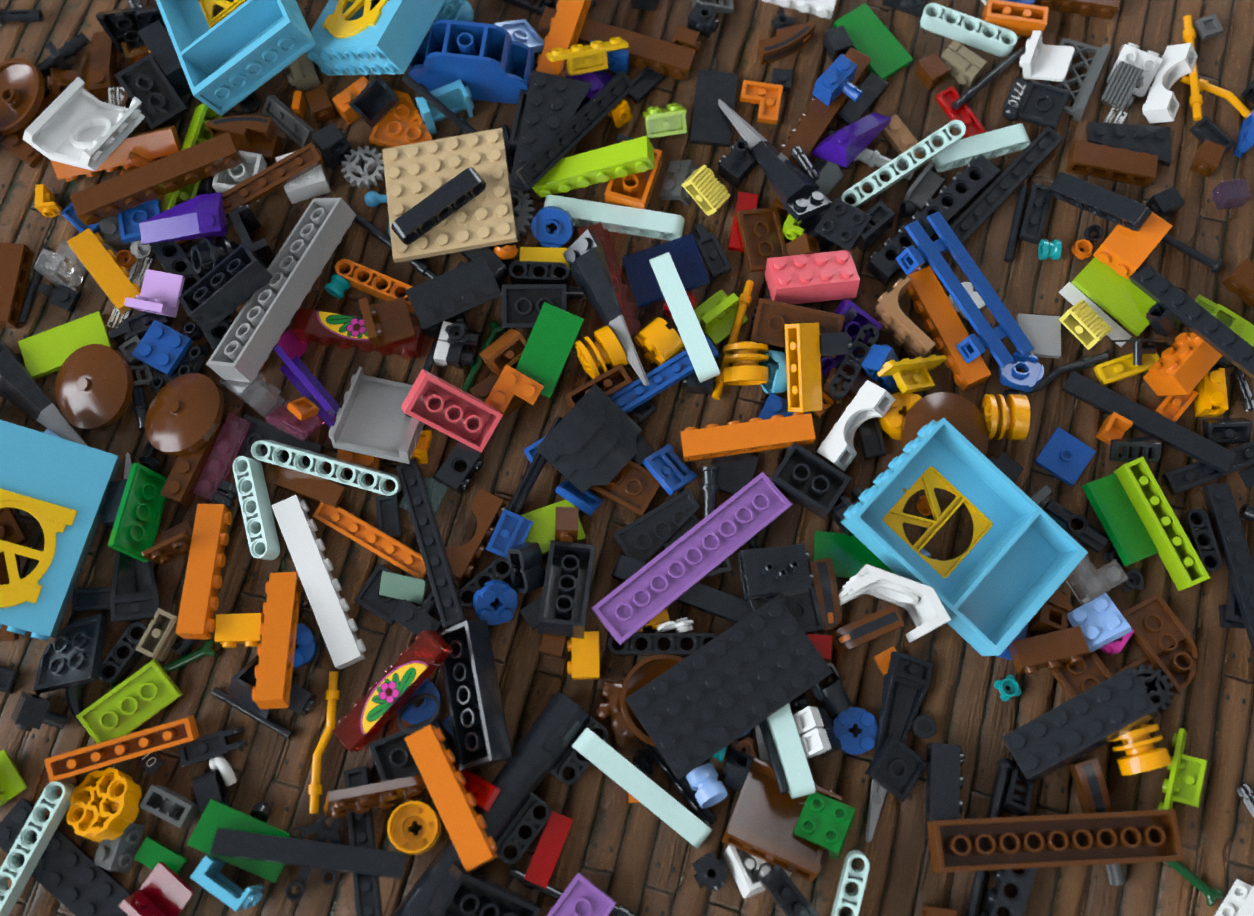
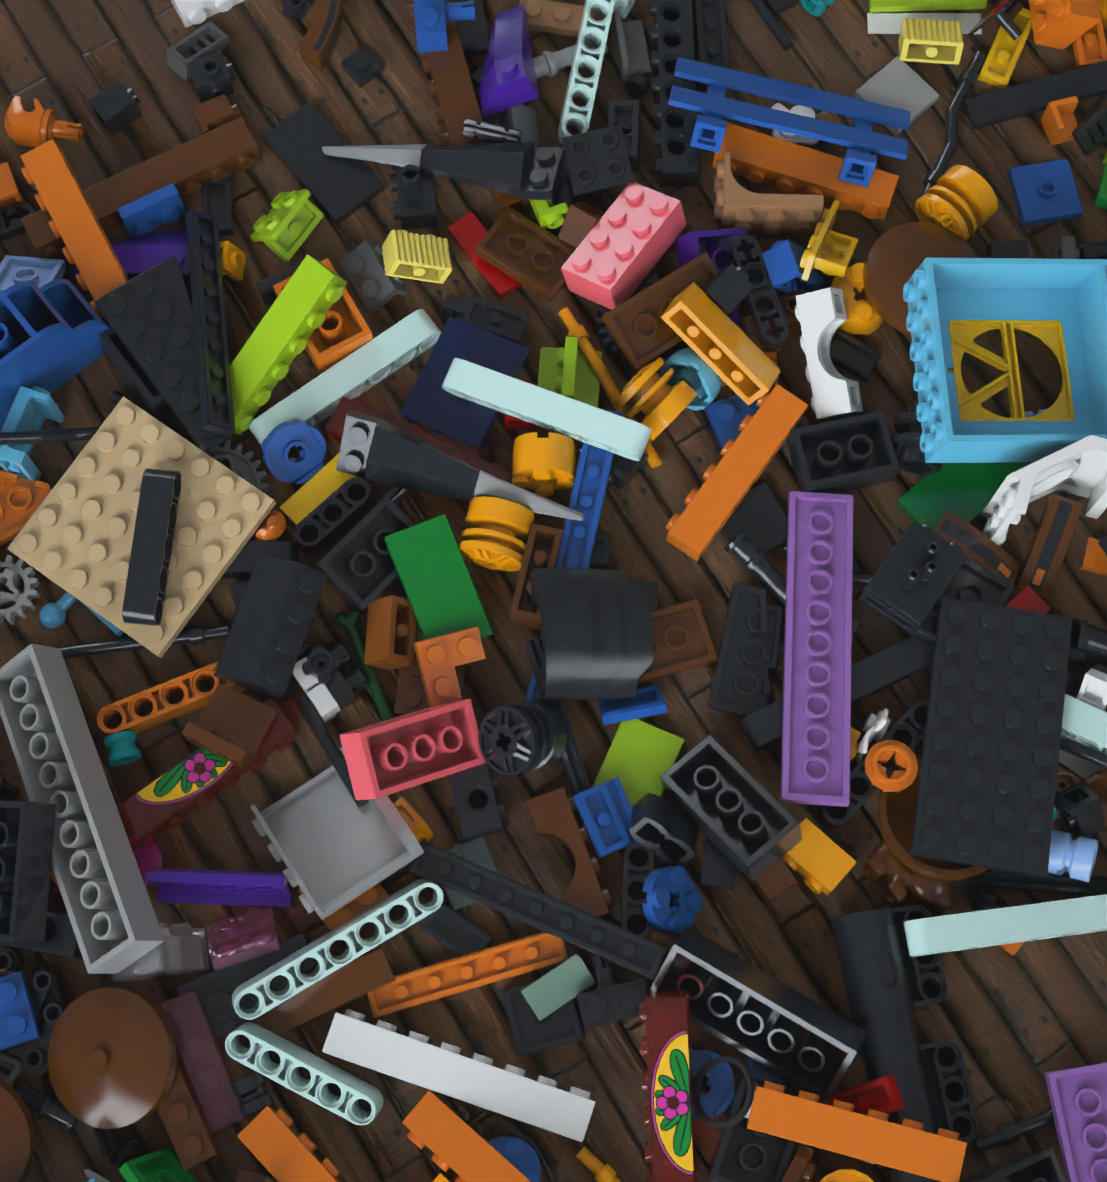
camera: 50 degrees left, 0 degrees up
orange tile [287,396,319,421] -> none
red tile [524,811,574,889] -> none
yellow bracket [546,37,629,76] -> none
reddish brown brick [555,507,578,542] -> none
blue plate [642,443,698,496] -> none
orange plate [740,80,783,125] -> none
orange plate [916,495,932,516] -> none
blue plate [998,351,1044,392] -> none
none -> black wheel [478,699,568,776]
none -> orange gear [864,740,918,793]

